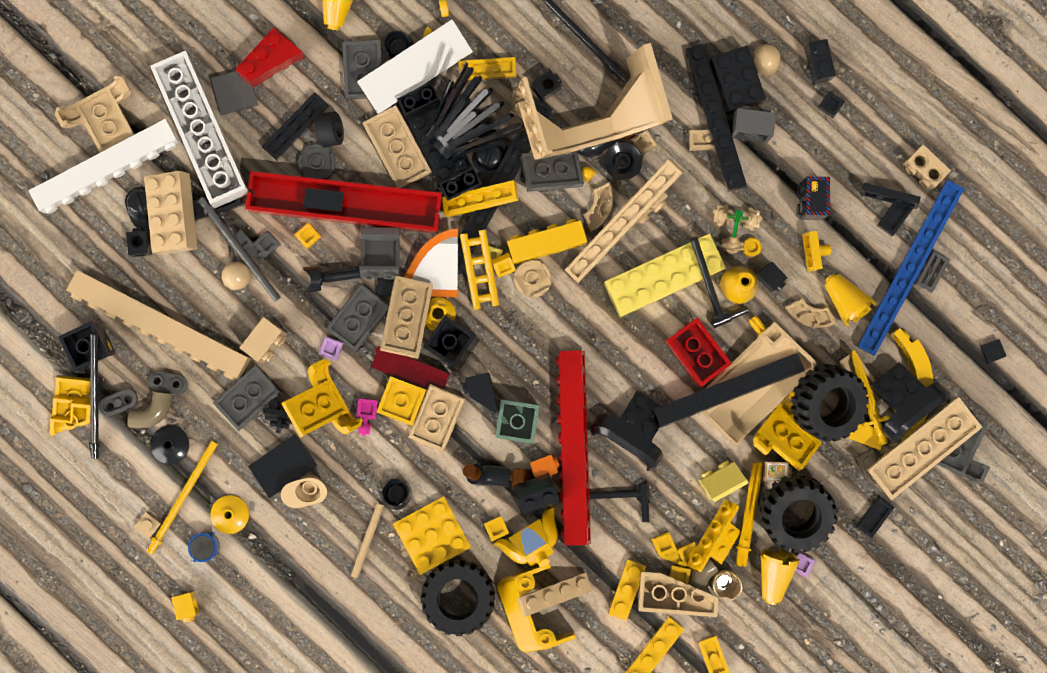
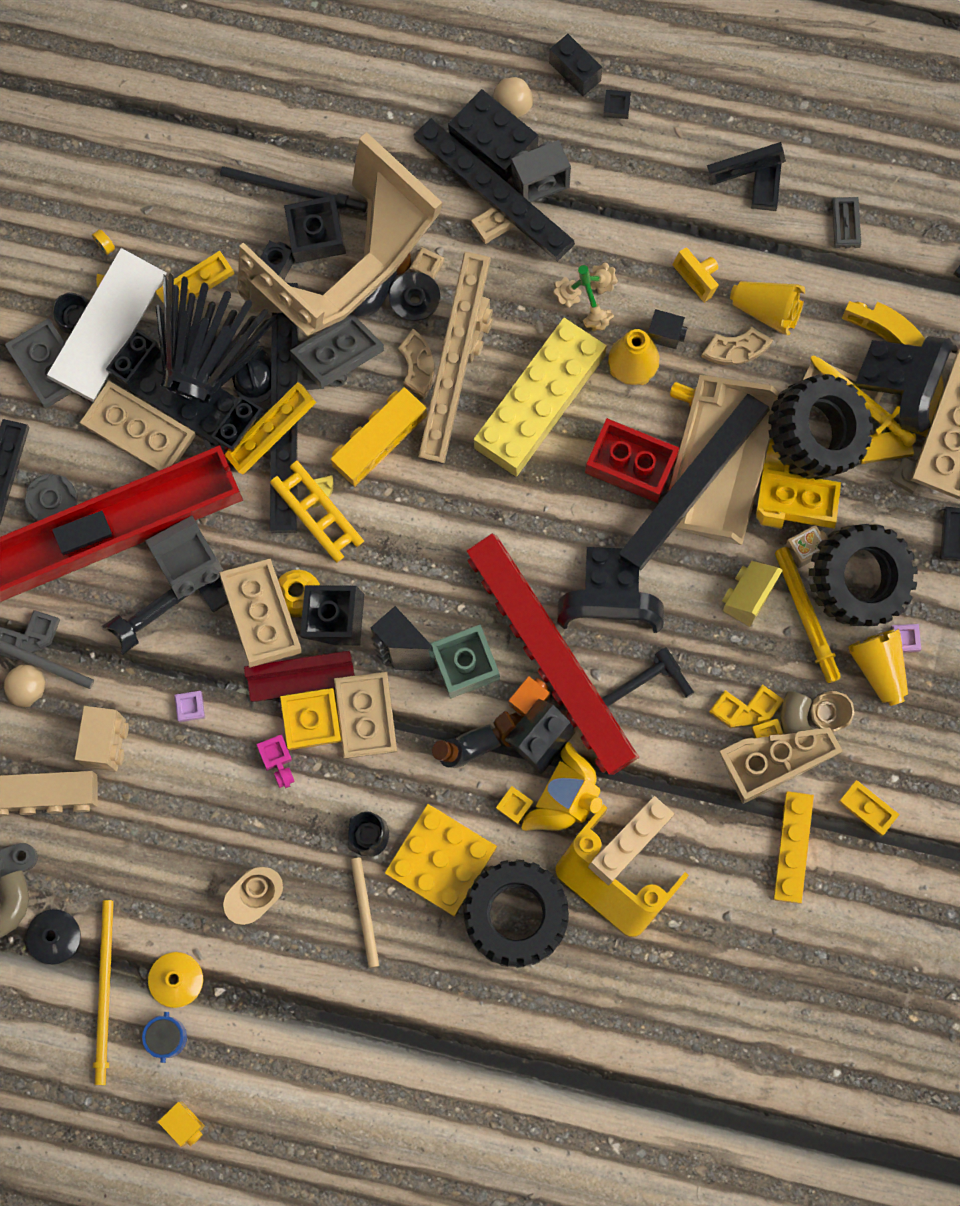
camera: 20 degrees left, 10 degrees down
tan plate [134,512,162,539] -> none
dark grey tile [213,364,282,431] -> none
black tile [248,434,318,498] -> none
black hips [263,400,292,433] -> none
yellow piece [282,359,363,438] -> none
yellow tile [294,222,321,250] -> none
black tyre [315,111,344,147] -> none
dark grey tile [326,284,389,352] -> none
white sticker [404,229,458,297] -> none
yellow plate [491,253,516,278] -> none
tan tile [514,260,552,298] -> none
yellow hinge [581,167,596,183] -> none
yellow plate [608,559,646,621] -> none
yellow bracket [687,500,741,572] -> none
black bar [690,237,749,329] -> none
yellow tile [742,238,762,257] -> none
black brick [796,176,830,220] -> none
blue plate [857,180,964,356] -> none
tan brick [903,145,951,190] -> none
none -> black brick [284,196,346,263]

